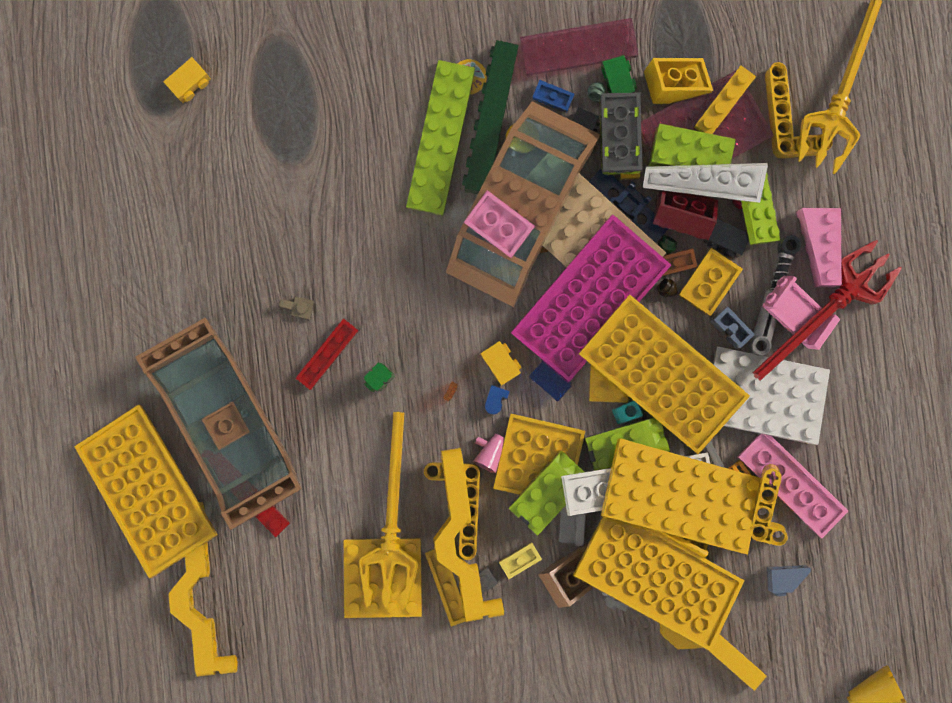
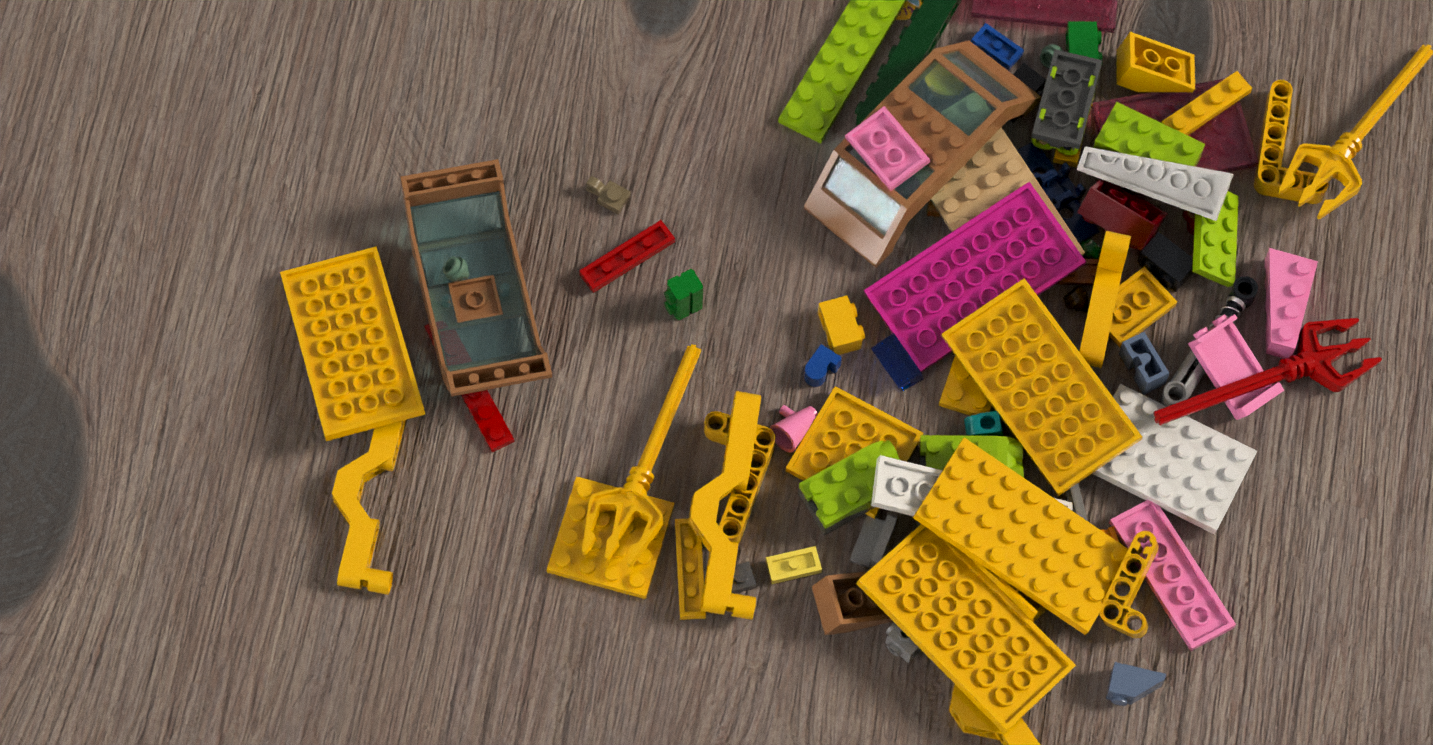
camera: 15 degrees right, 20 degrees down
clear orange tile [443,382,458,401] -> none
none -> sand green plate [443,256,469,281]
none -> yellow beam [1079,231,1131,368]

